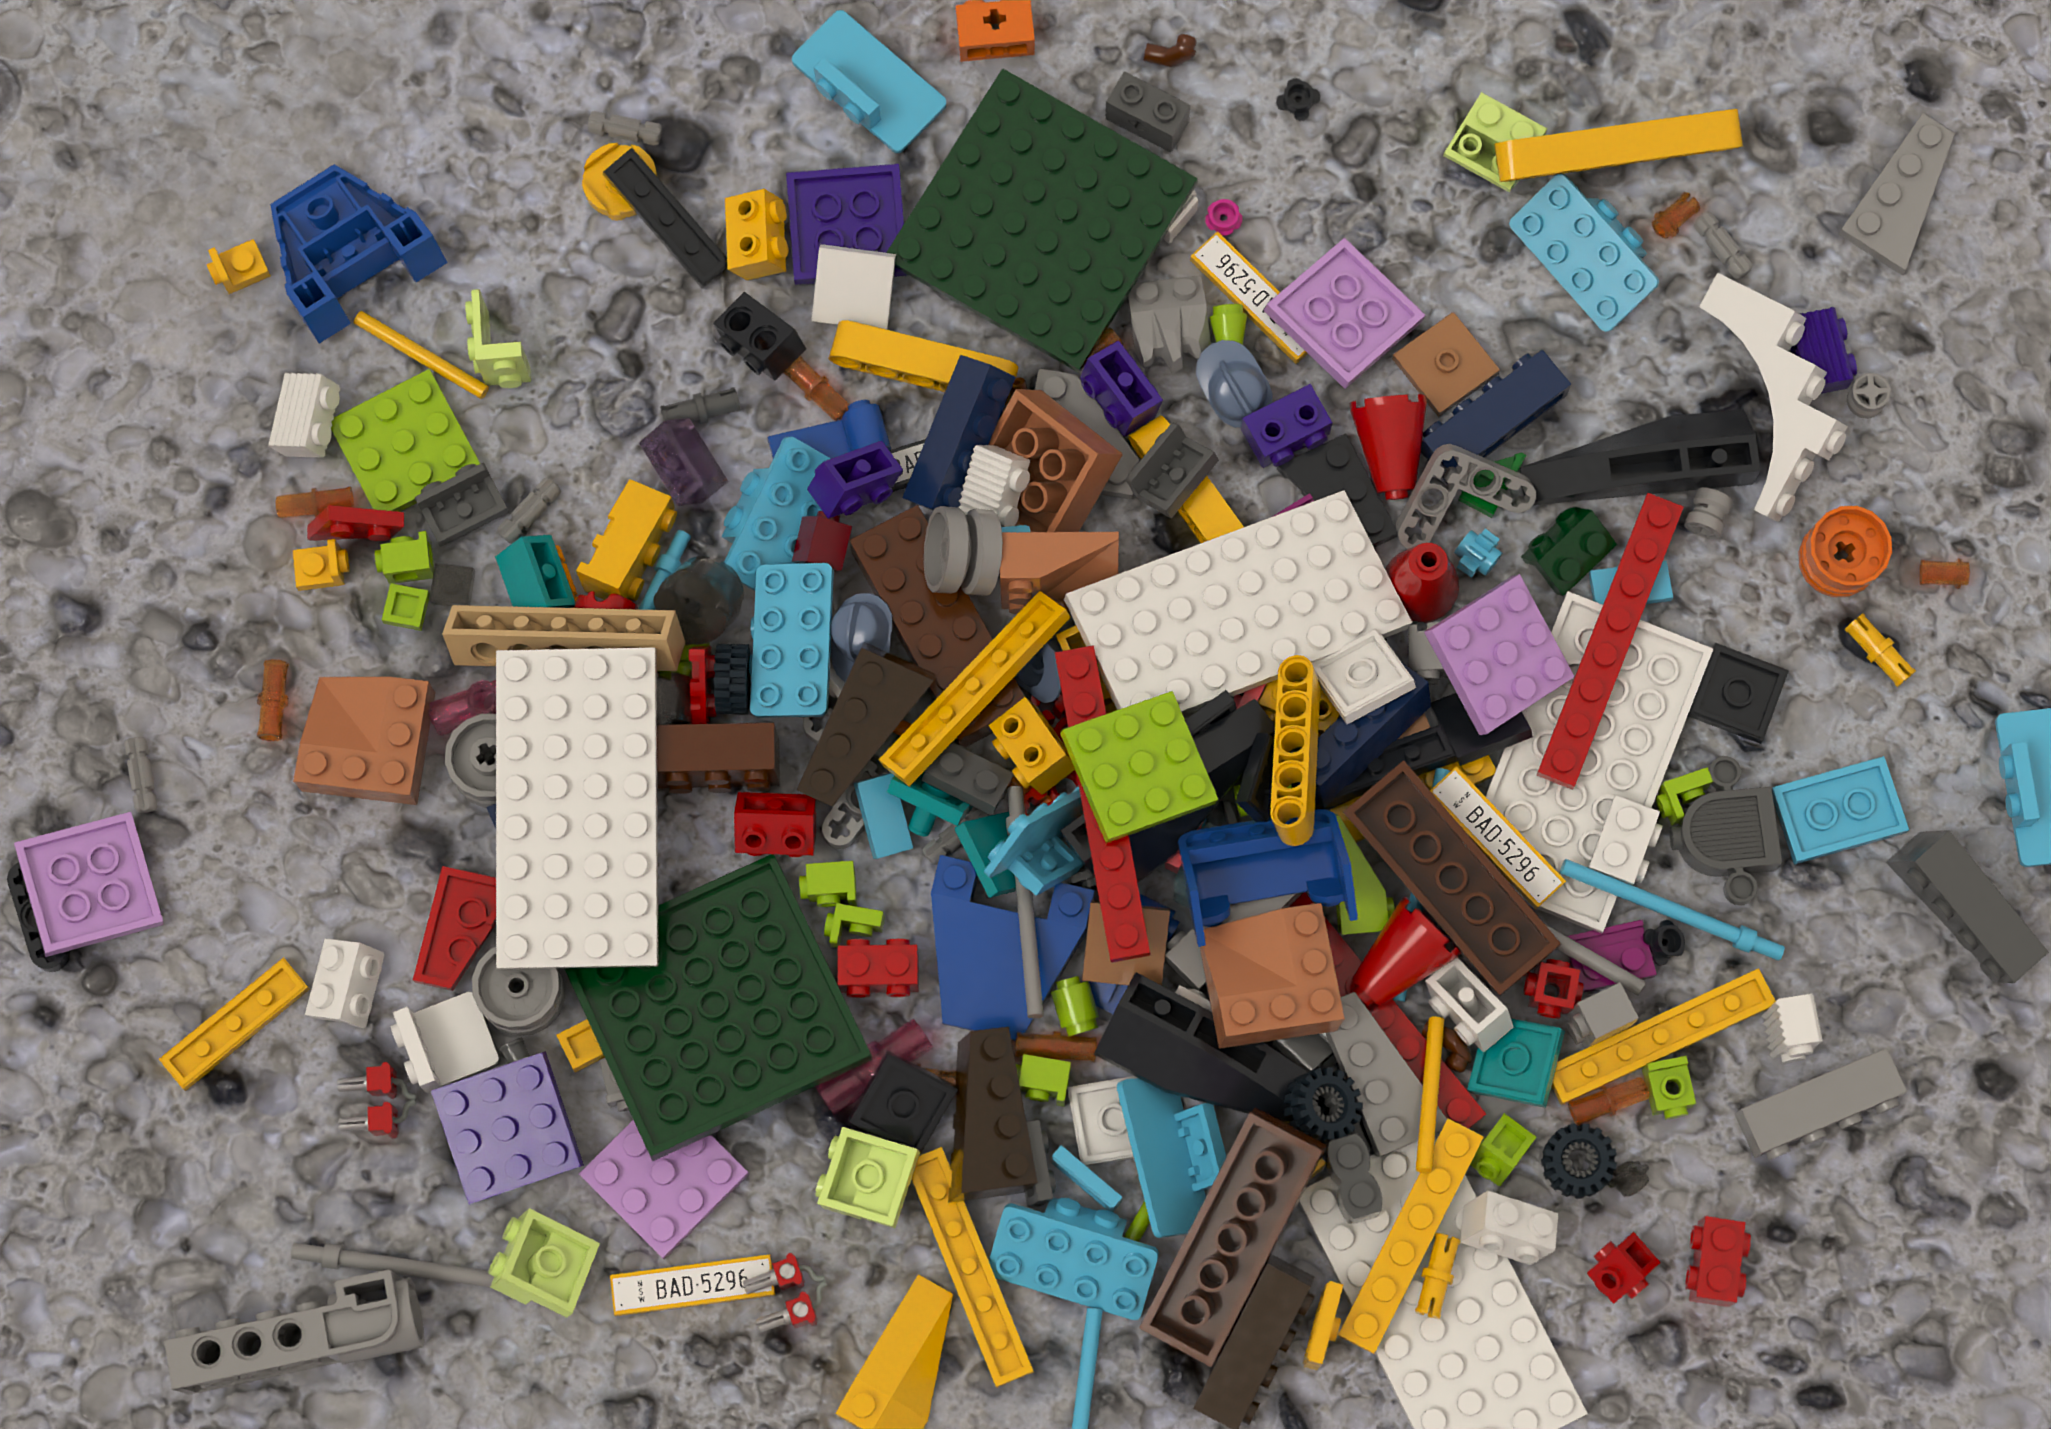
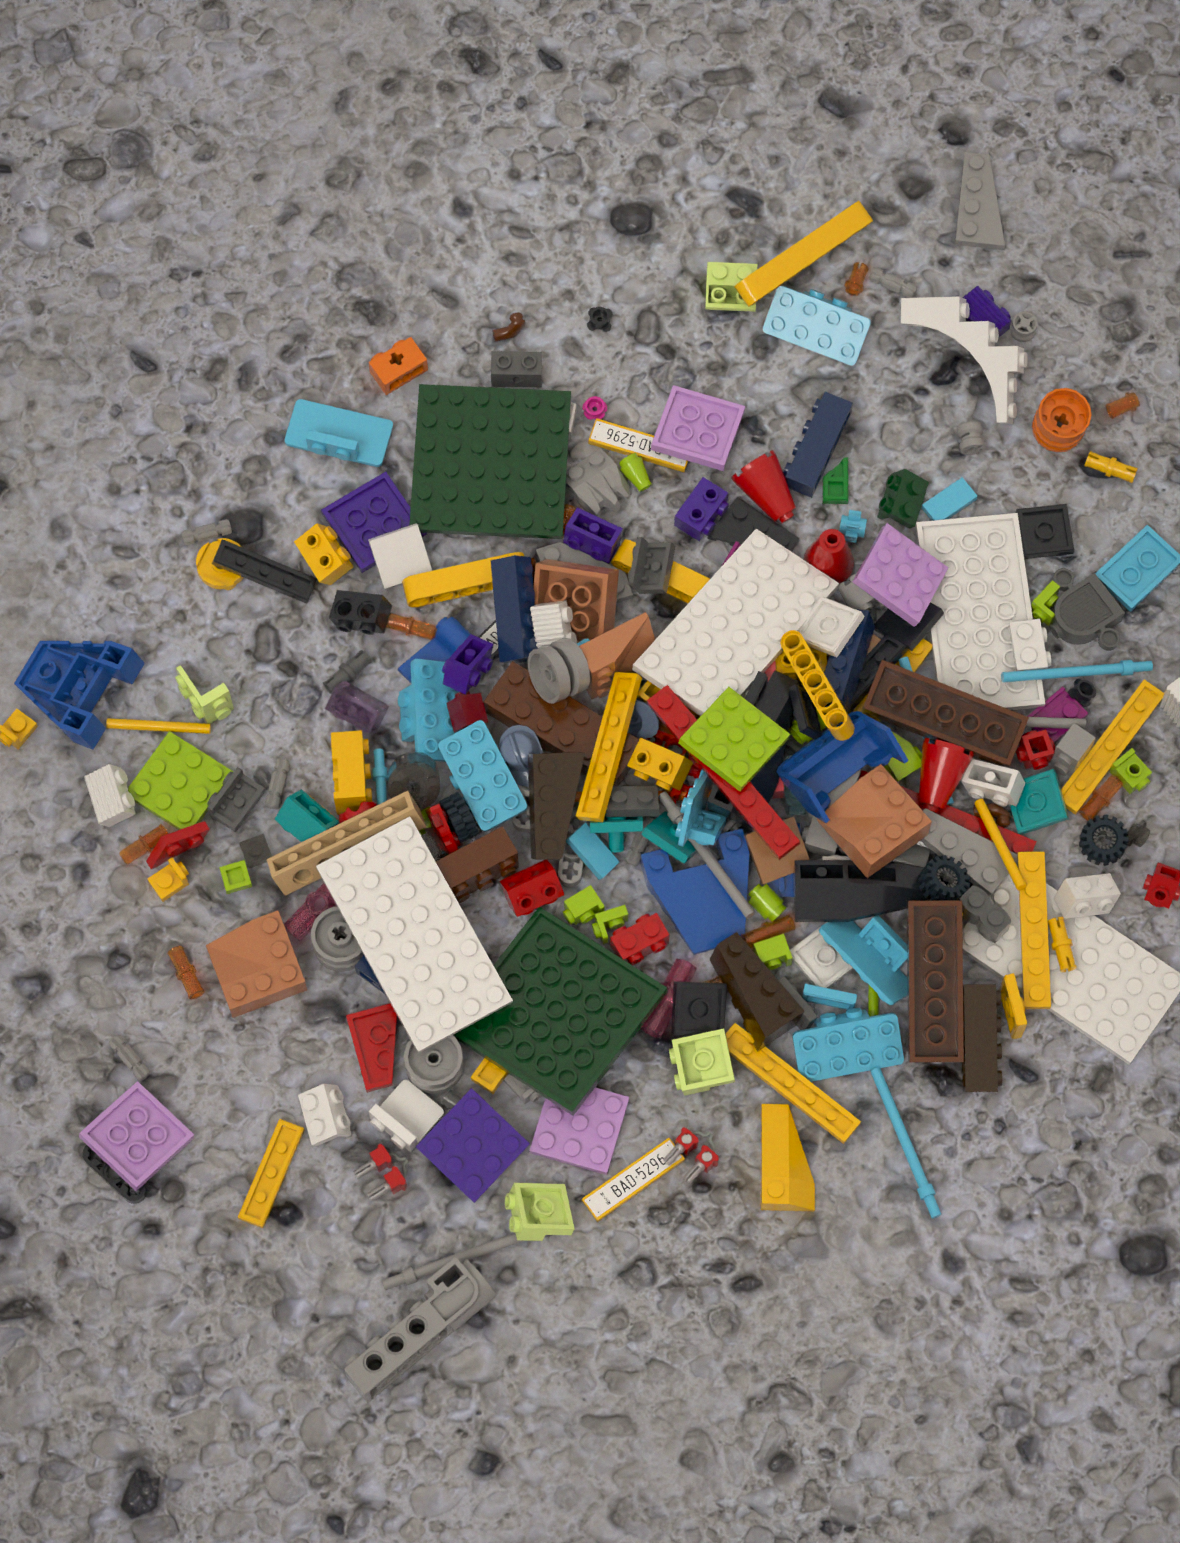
camera: 30 degrees left, 5 degrees down
lime brick [375,531,435,584] -> none
sand blue piece [1196,340,1273,428] -> none
medium nougat plate [1392,312,1500,417] -> none
light grey beam [1395,444,1536,549] -> none
white tile [1430,766,1566,910] -> none
lime bracket [1470,1113,1537,1186] -> none
black wedge [1519,409,1761,505] -> none
red plate [1536,493,1684,790] -> none

